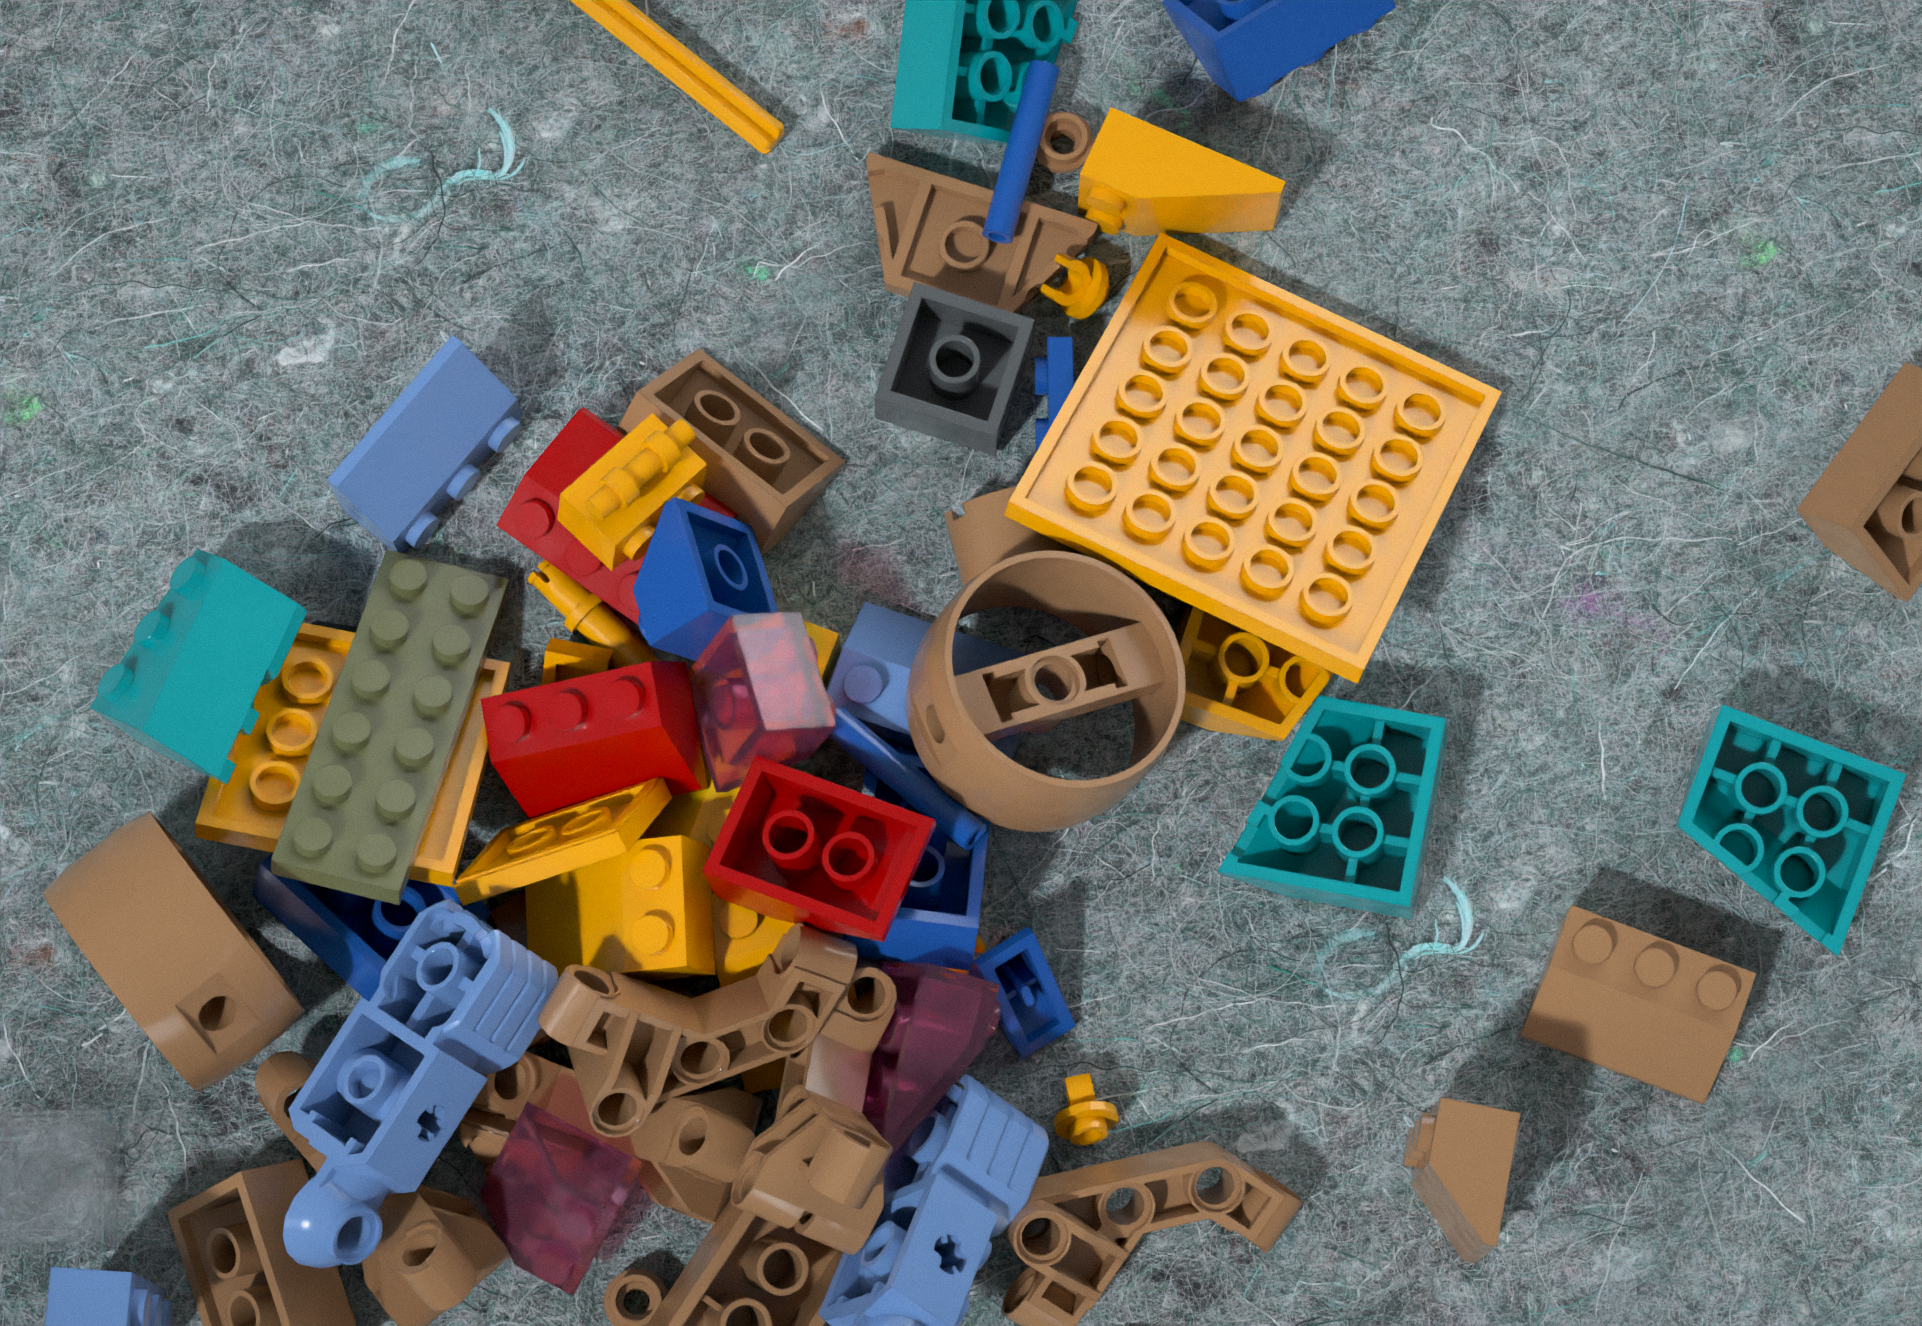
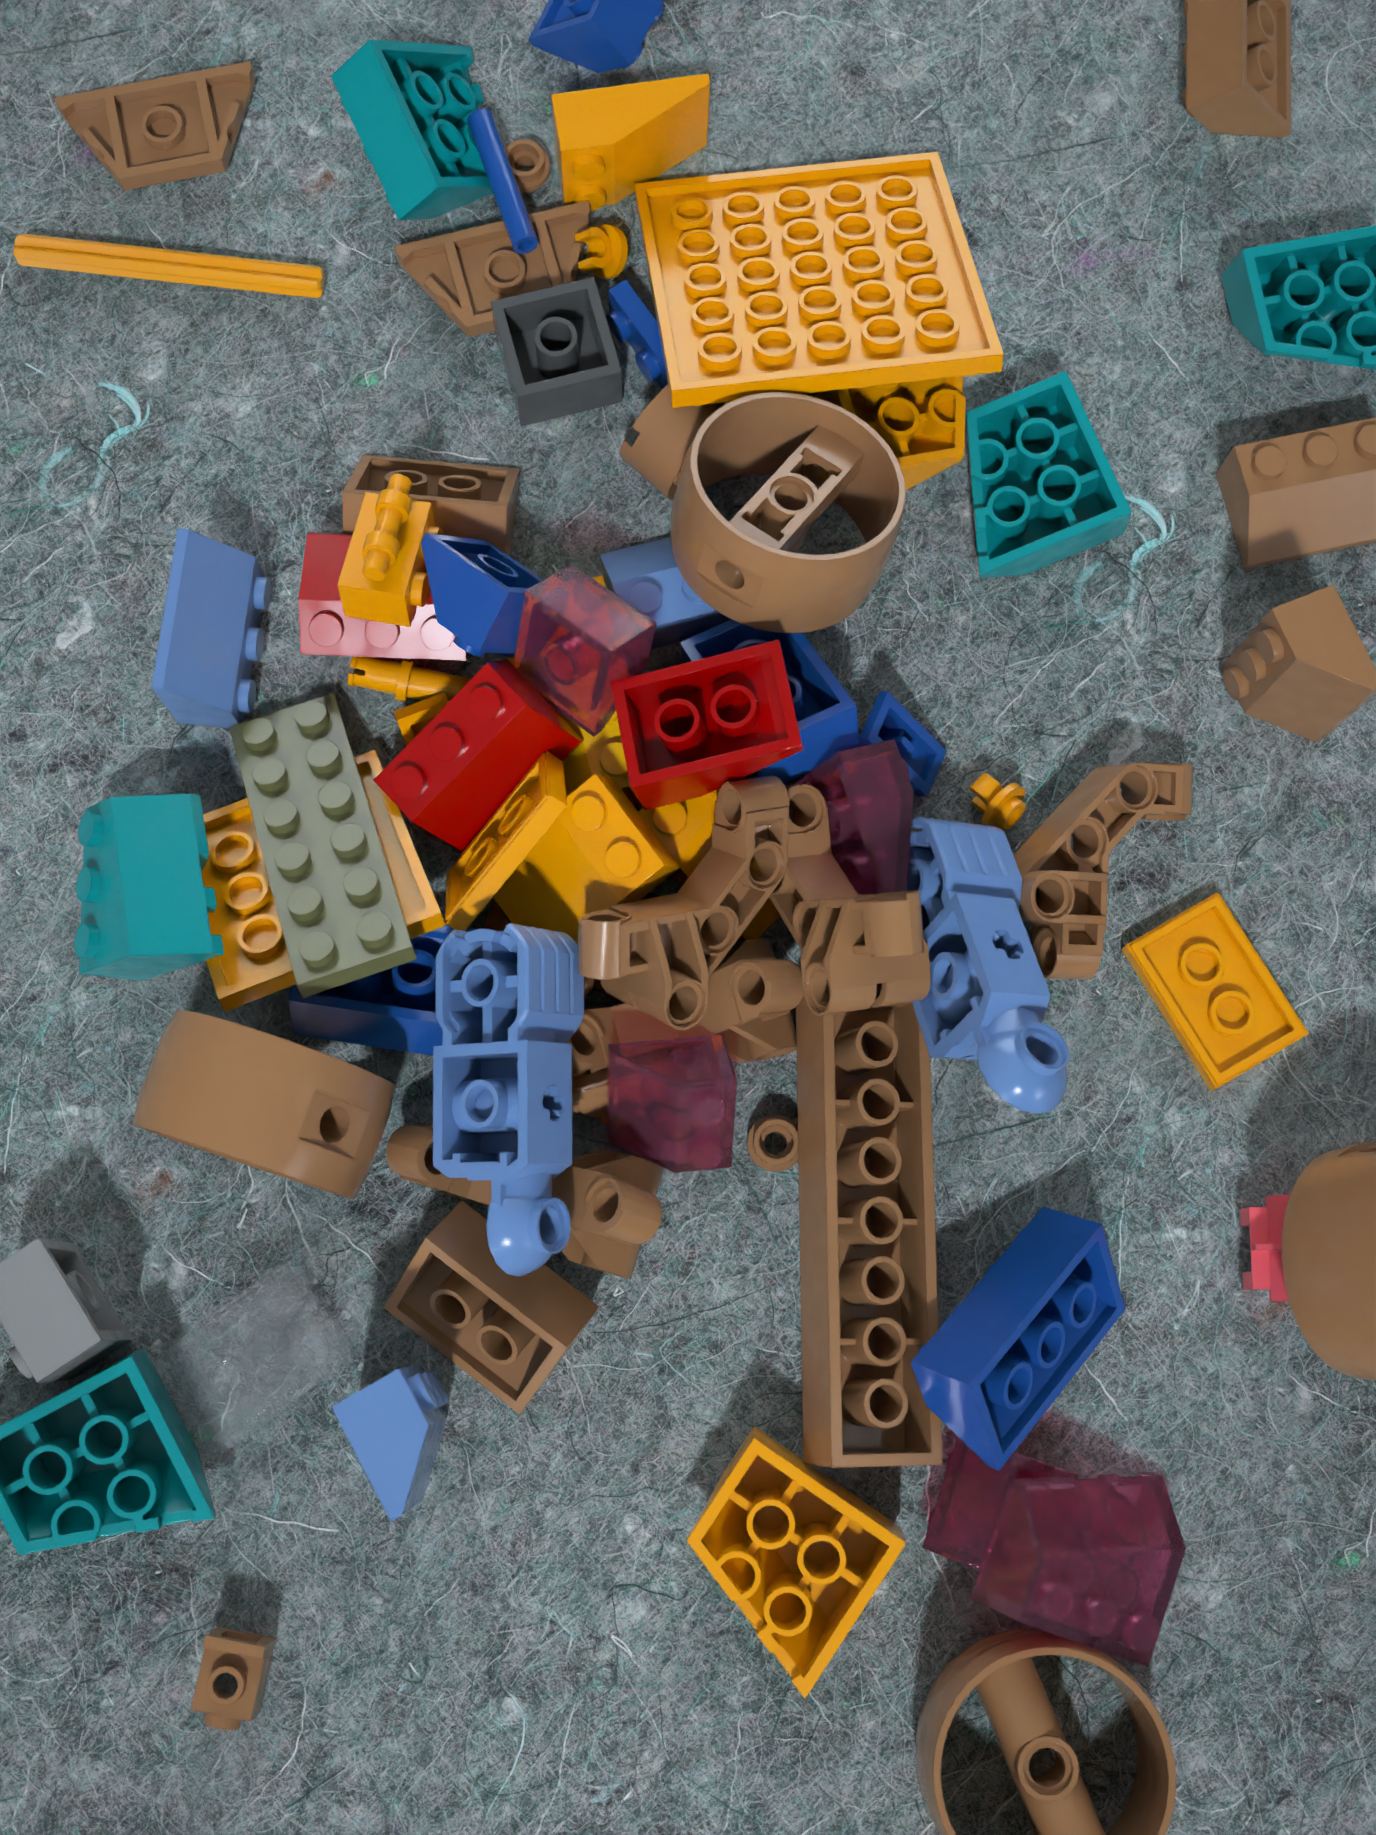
camera: 40 degrees left, 0 degrees up
blue piece [822,707,987,851] -> none

